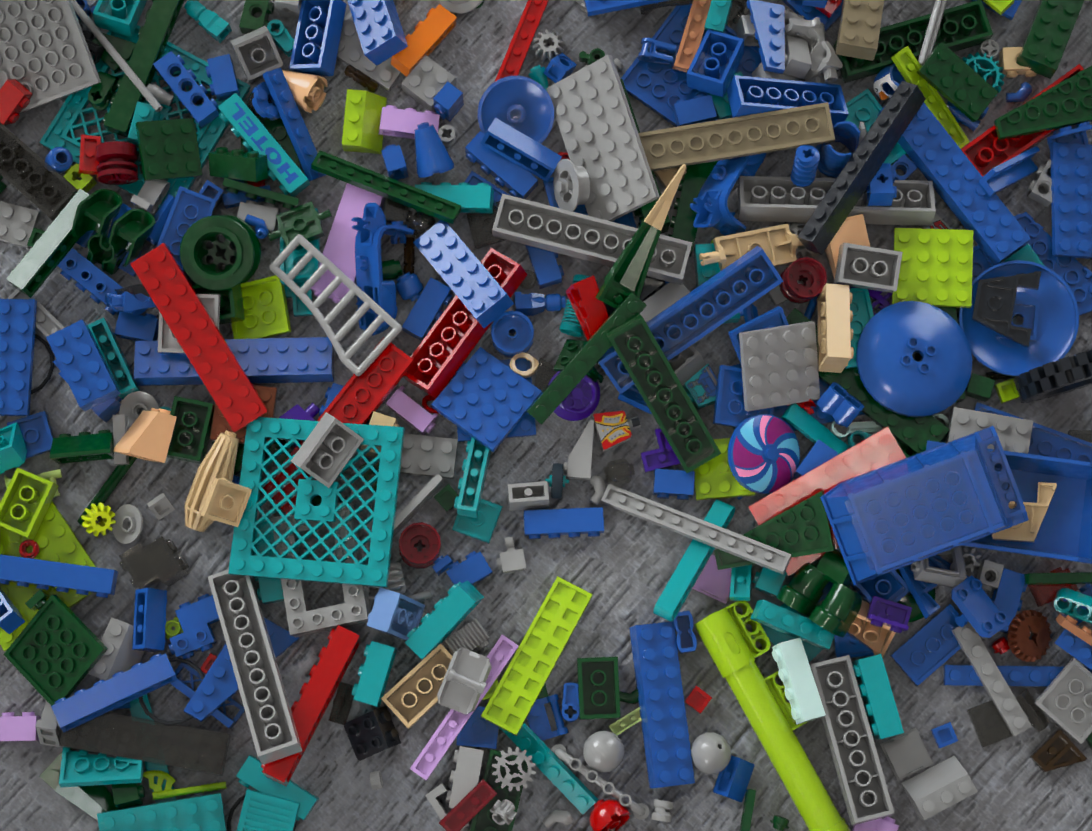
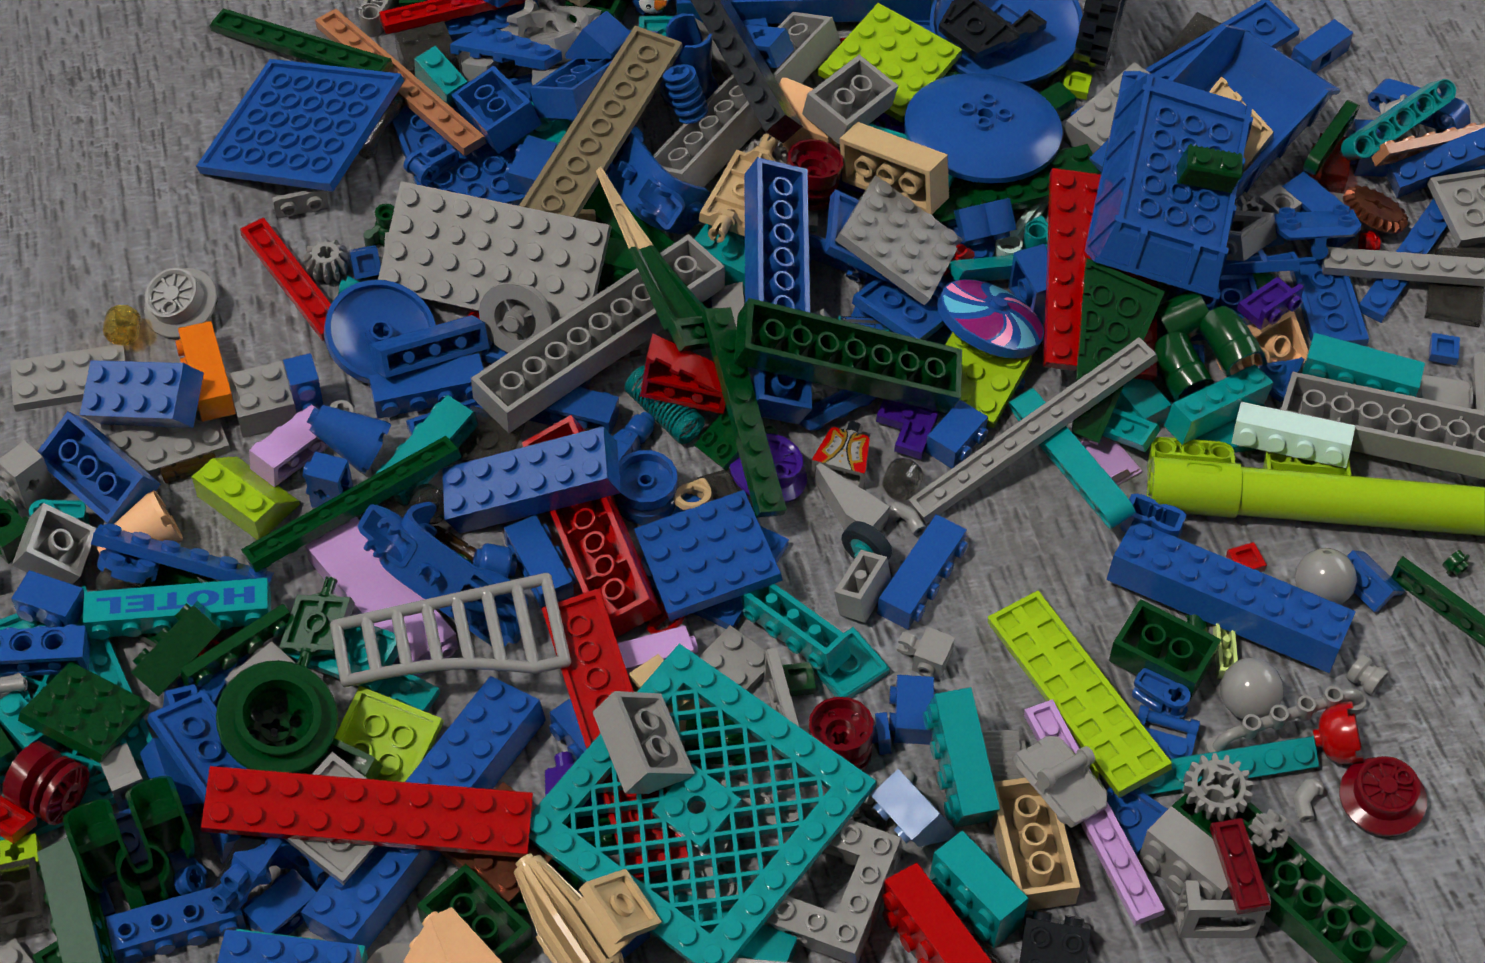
camera: 55 degrees left, 25 degrees down
none -> blue bush [174,865,206,895]
none -> blue slope [565,11,630,59]
none -> dark green brick [1177,144,1243,193]

